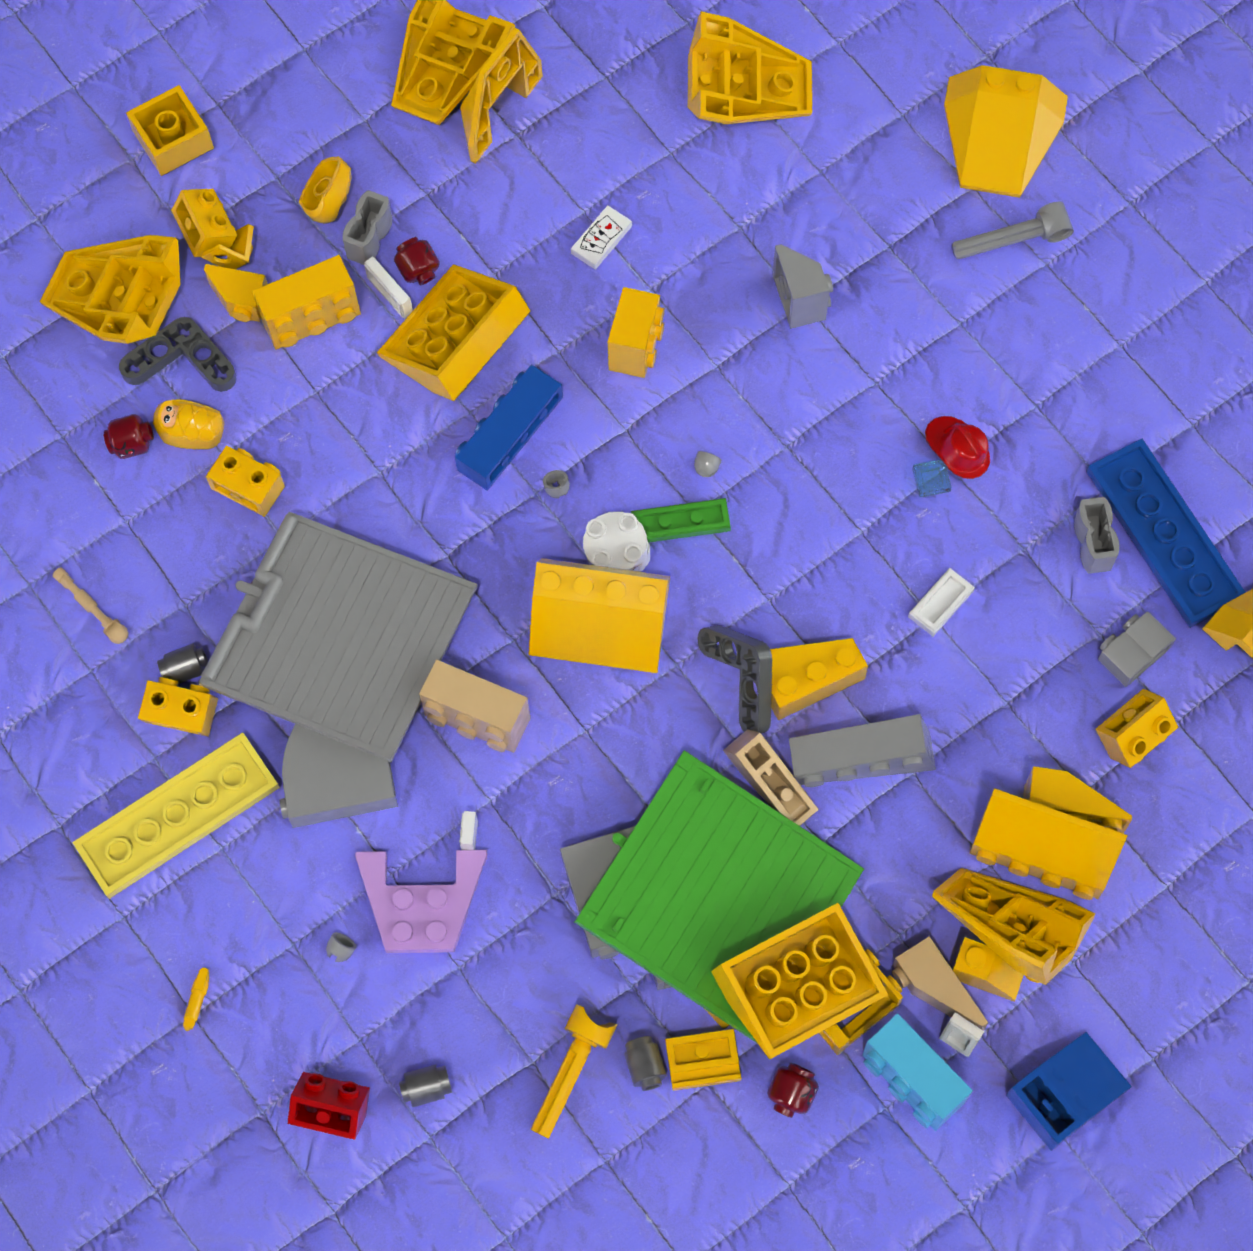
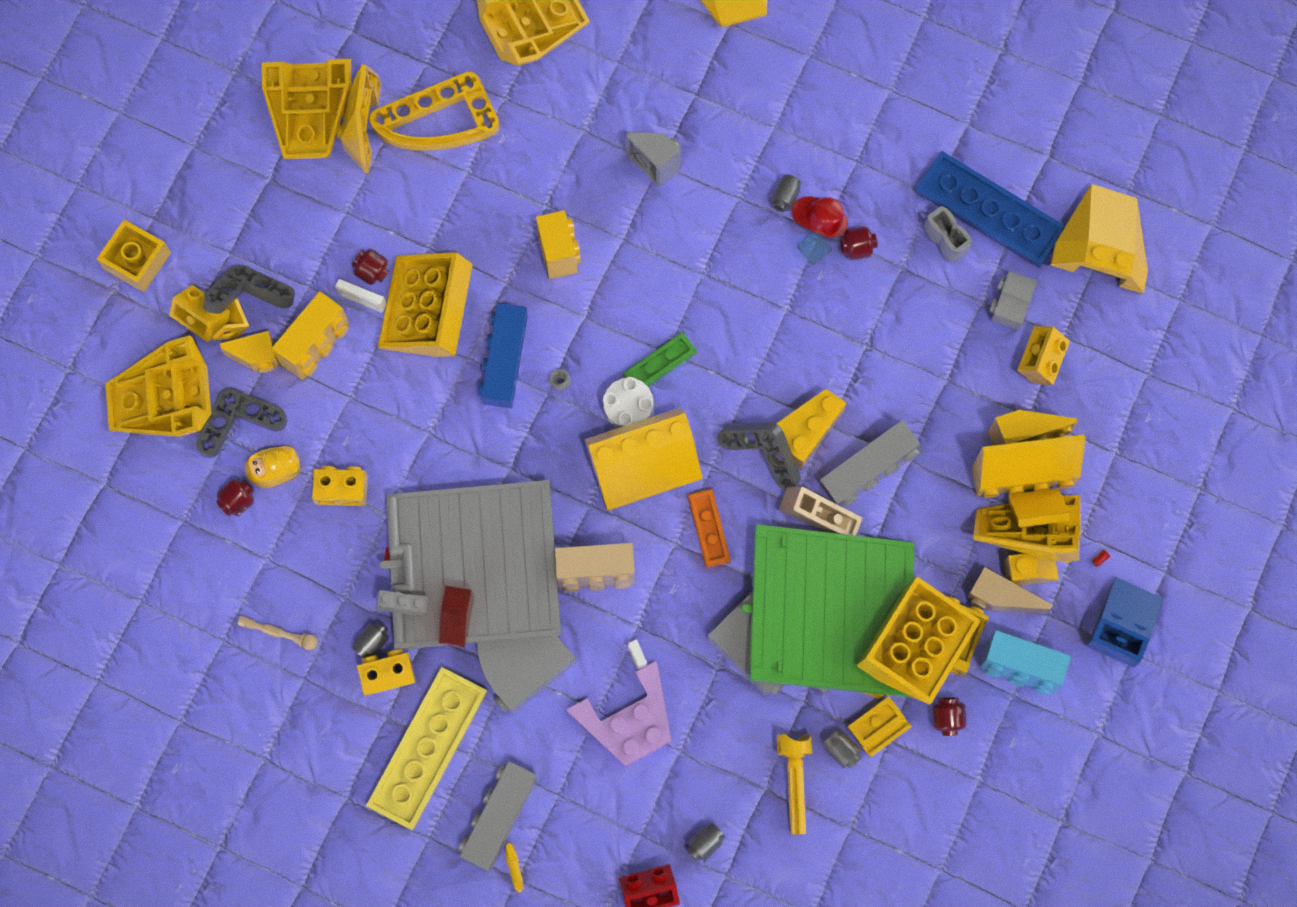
camera: 30 degrees left, 5 degrees up
yellow piece [299,156,352,224] -> none
light grey hinge [326,932,356,962] -> none
light grey brick [343,190,392,265] -> none
white tile [571,205,632,270] -> none
light grey hinge [694,451,722,477] -> none
white tile [908,568,975,637] -> none
white tile [939,1012,985,1057] -> none
light grey axle [952,202,1074,259] -> none
none -> dark grey beam [203,265,295,314]
none -> yellow beam [369,72,500,151]
none -> light grey piece [375,590,428,616]
none -> clear red slope [439,586,475,647]
none -> light grey brick [458,761,538,873]
none -> orange tile [688,489,731,568]
none -> flat silver brick [769,174,801,212]
none -> dark red head [840,226,877,260]
none -> yellow tile [1008,488,1070,528]
none -> red piece [1092,549,1110,567]

